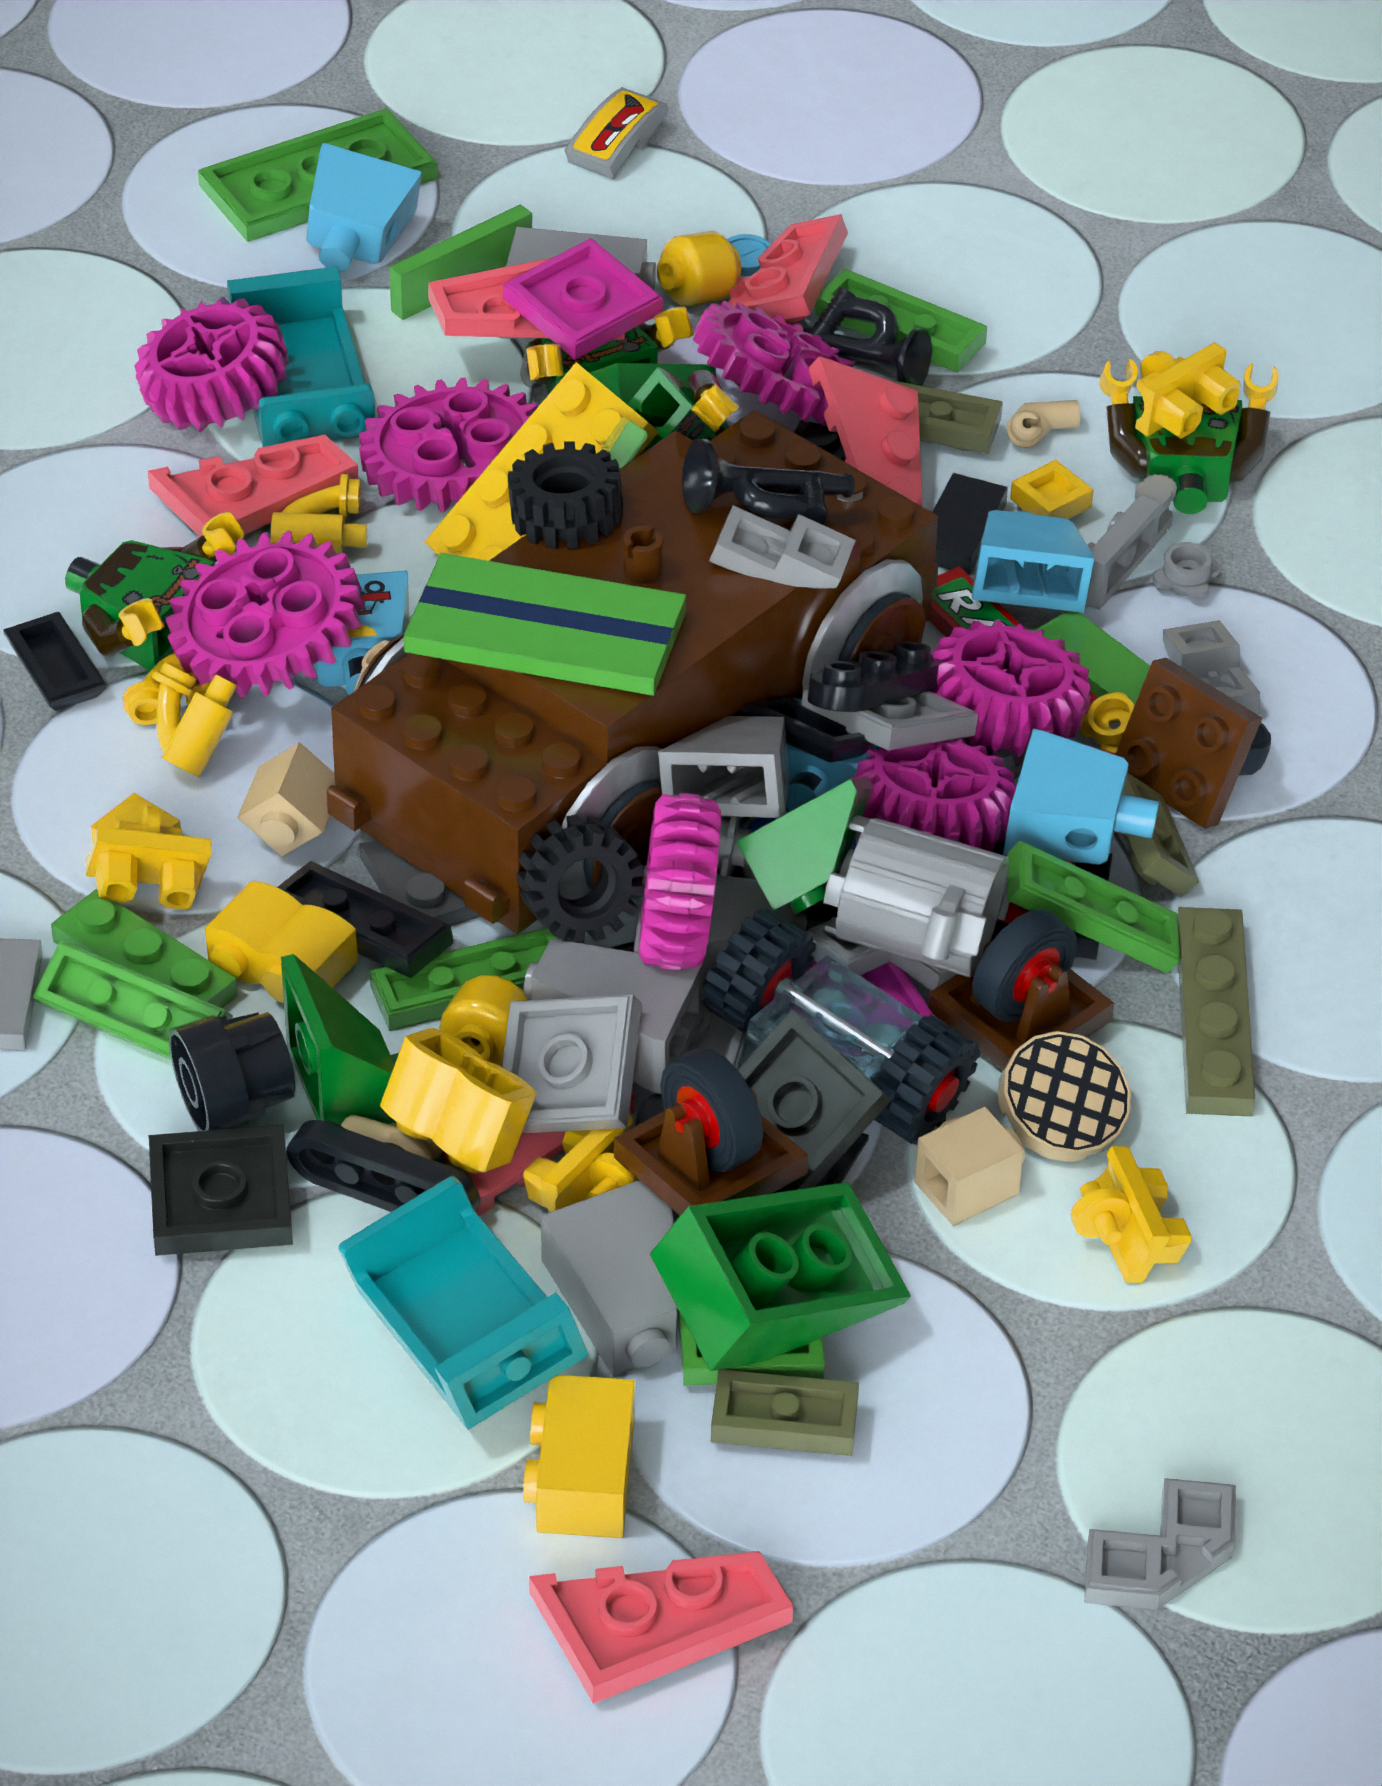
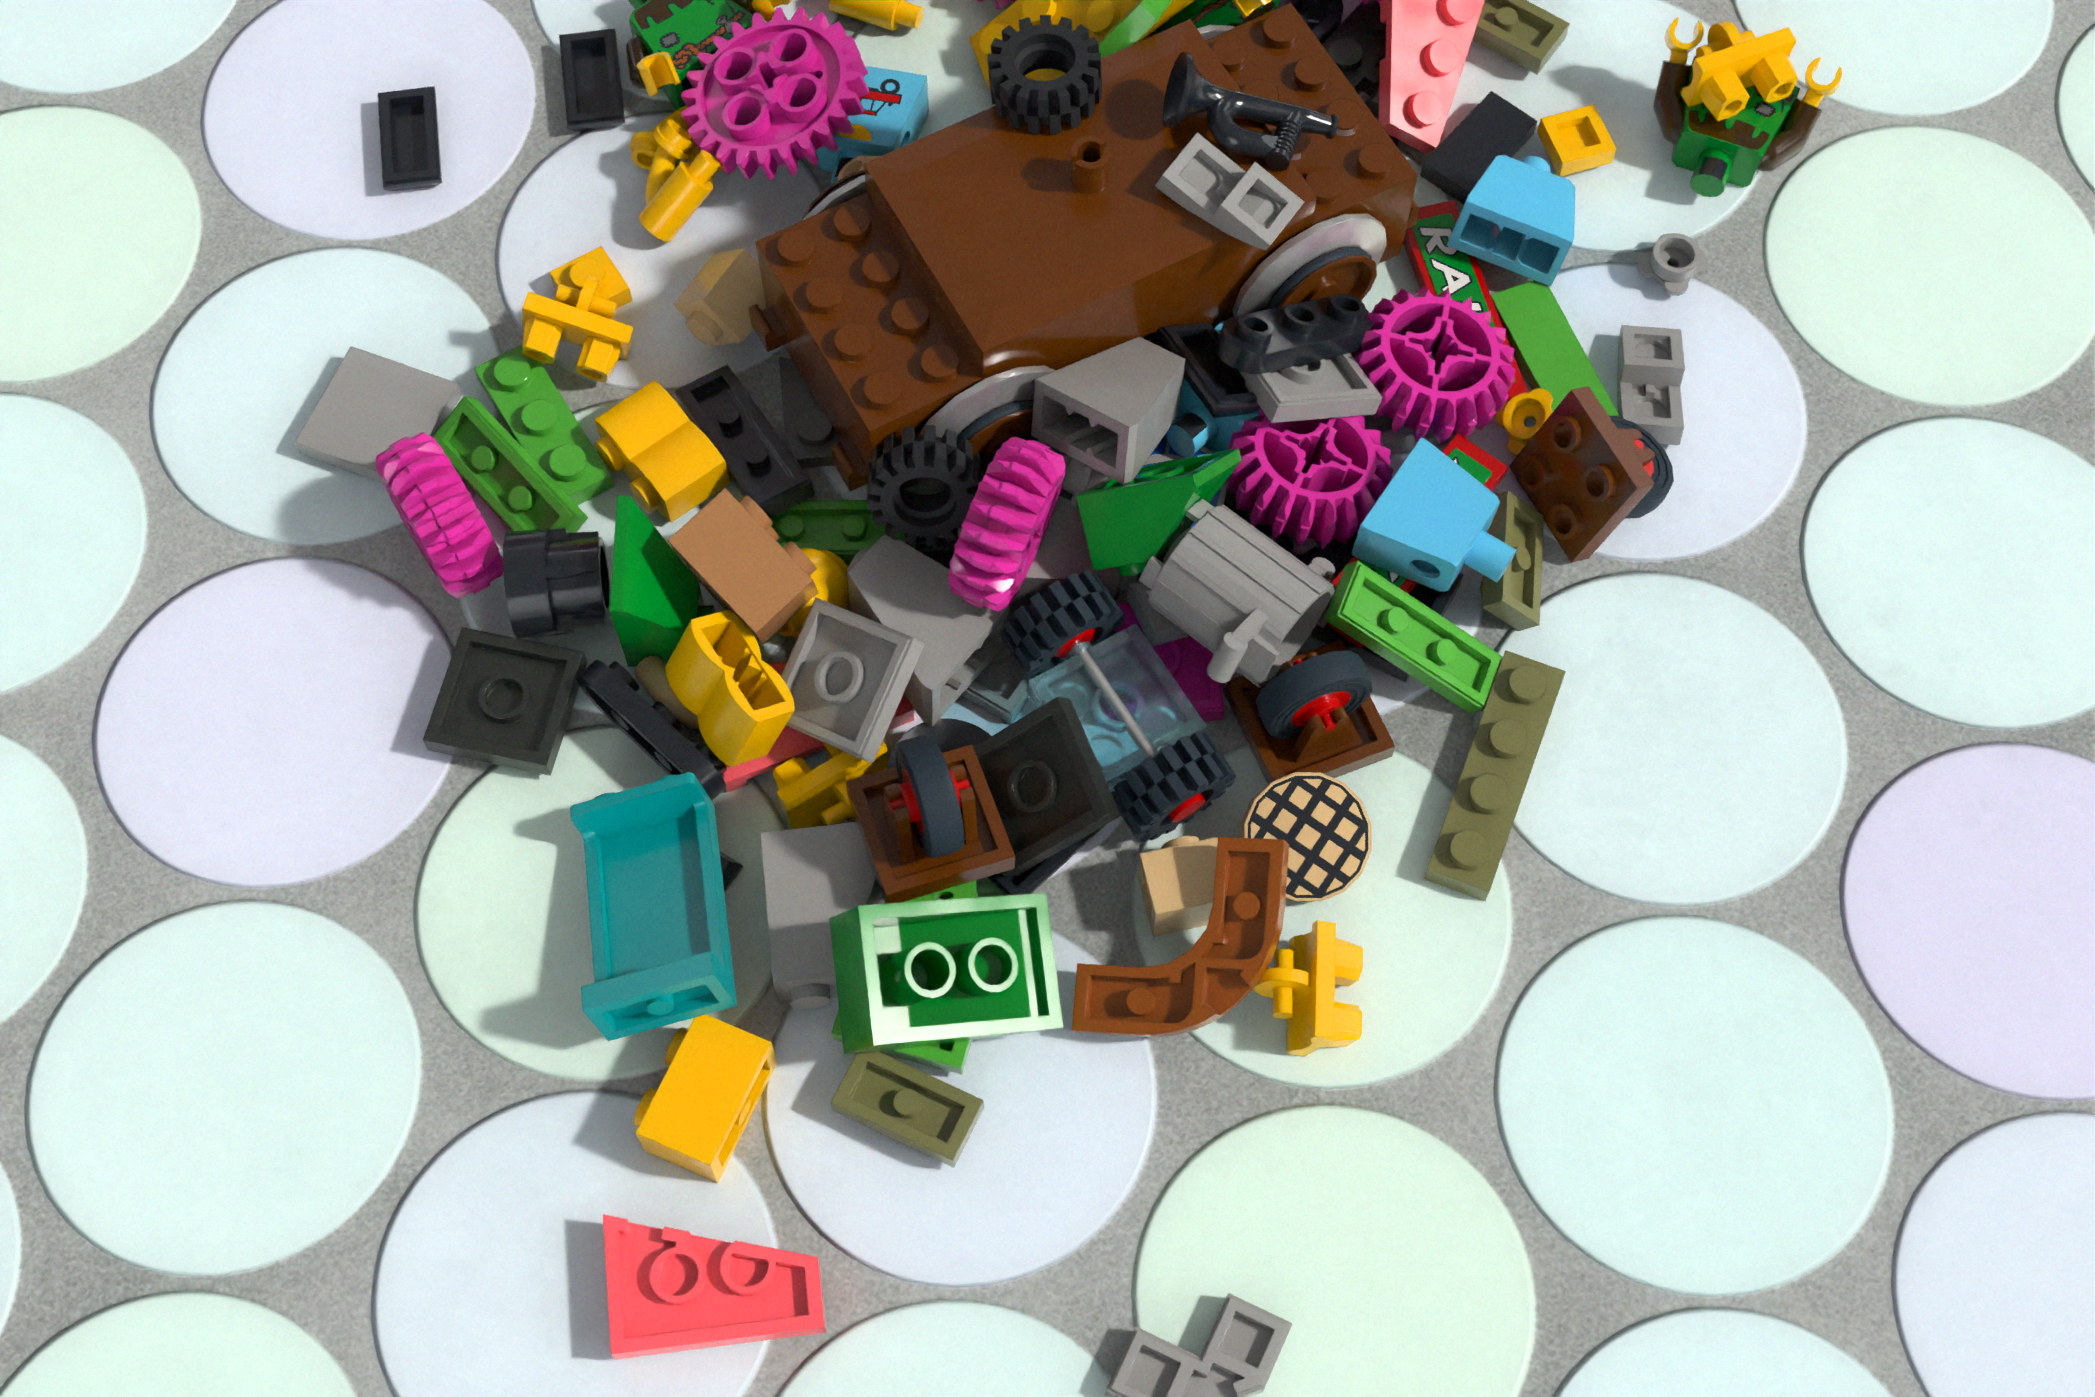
camera: 20 degrees right, 20 degrees up
bright green tile [403,553,686,696] -> none
tan arm [1007,400,1080,448] -> none
light grey hinge [1086,474,1177,610] -> none
none -> dark pink gear [375,432,503,599]
none -> medium nougat brick [668,488,819,645]
none -> dark orange plate [1072,837,1289,1037]

